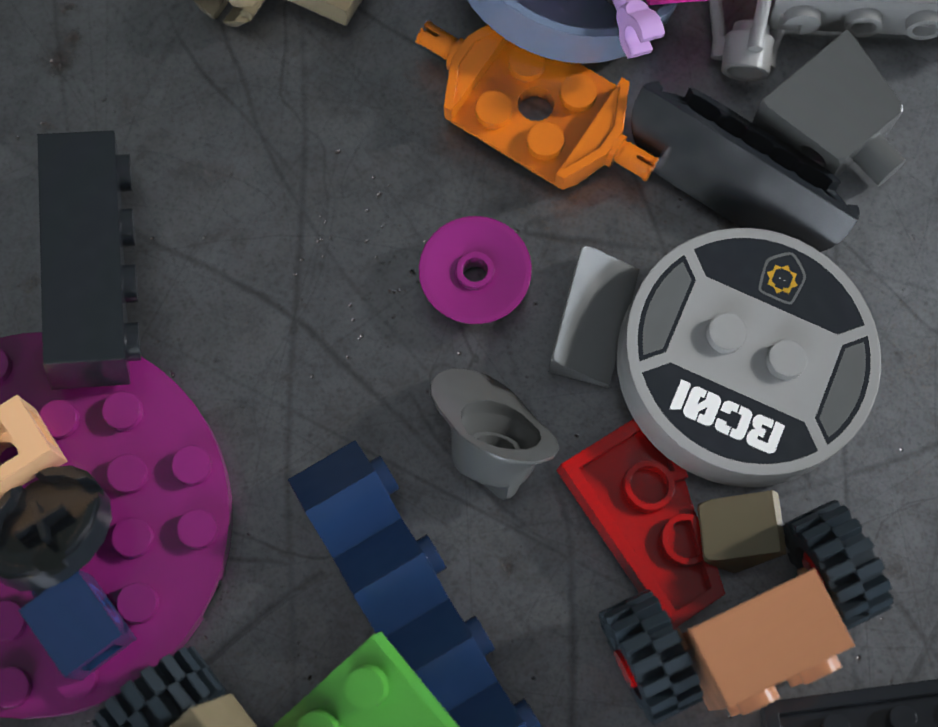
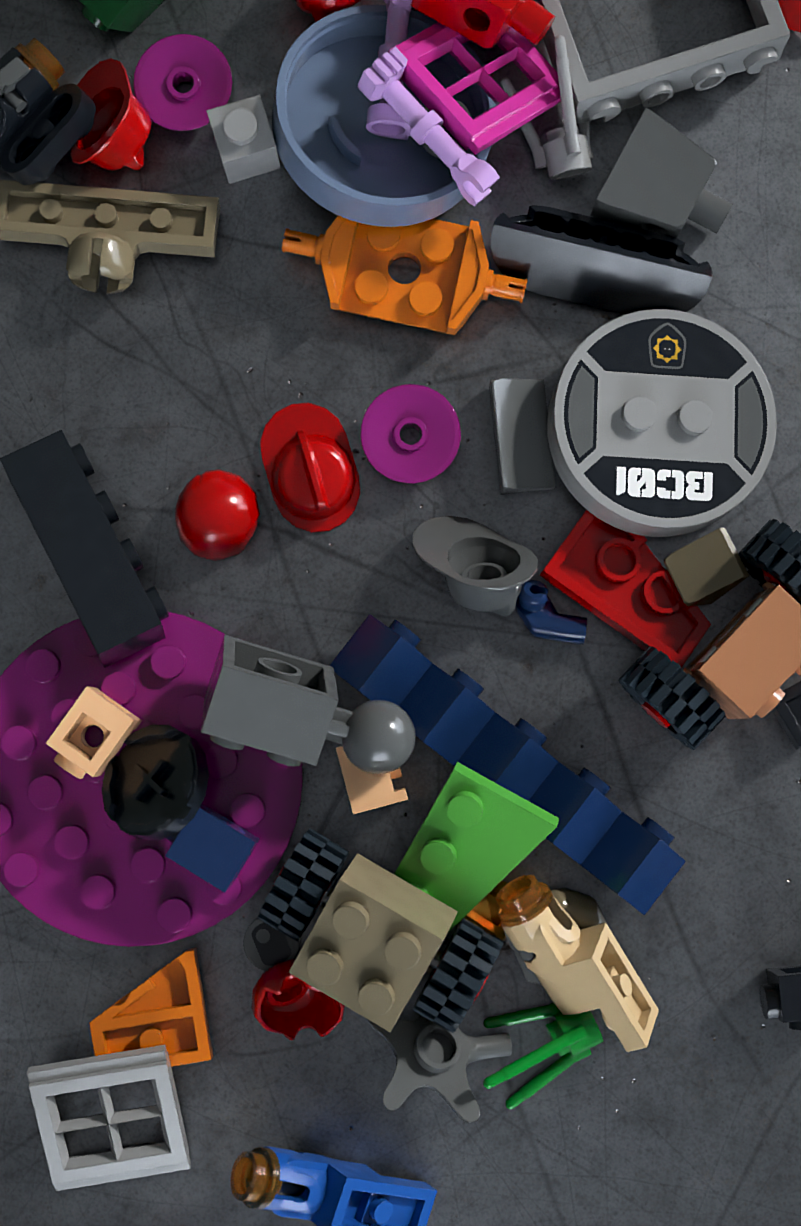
camera: 25 degrees left, 10 degrees up
none -> red hair [175,469,260,561]
none -> dark grey brick [201,635,415,774]
none -> red piece [260,403,360,532]
none -> light nougat brick [336,746,408,814]
none -> dark blue arm [515,580,587,645]

